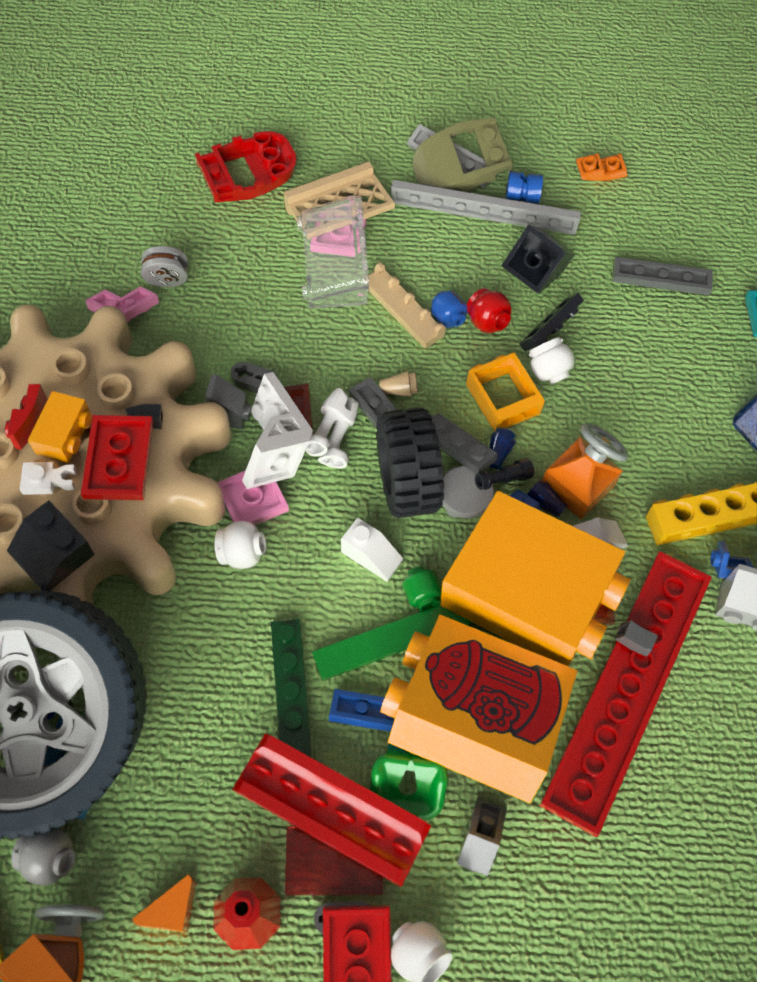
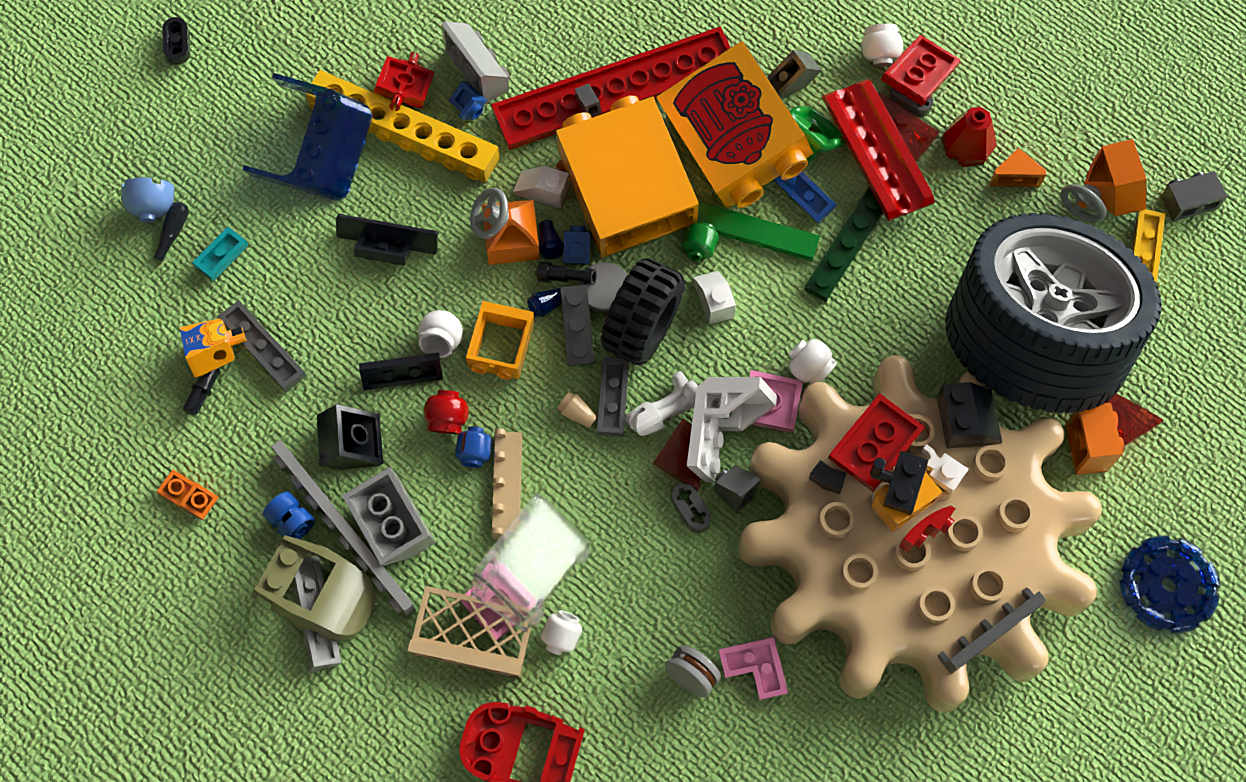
camera: 140 degrees left, 5 degrees up
none -> light orange torso [180,319,247,378]
none -> black axle [183,368,221,416]
none -> black bracket [336,214,438,266]
none -> light grey slope [342,467,436,566]
none -> white head [541,610,582,655]
none -> black plate [869,451,929,515]

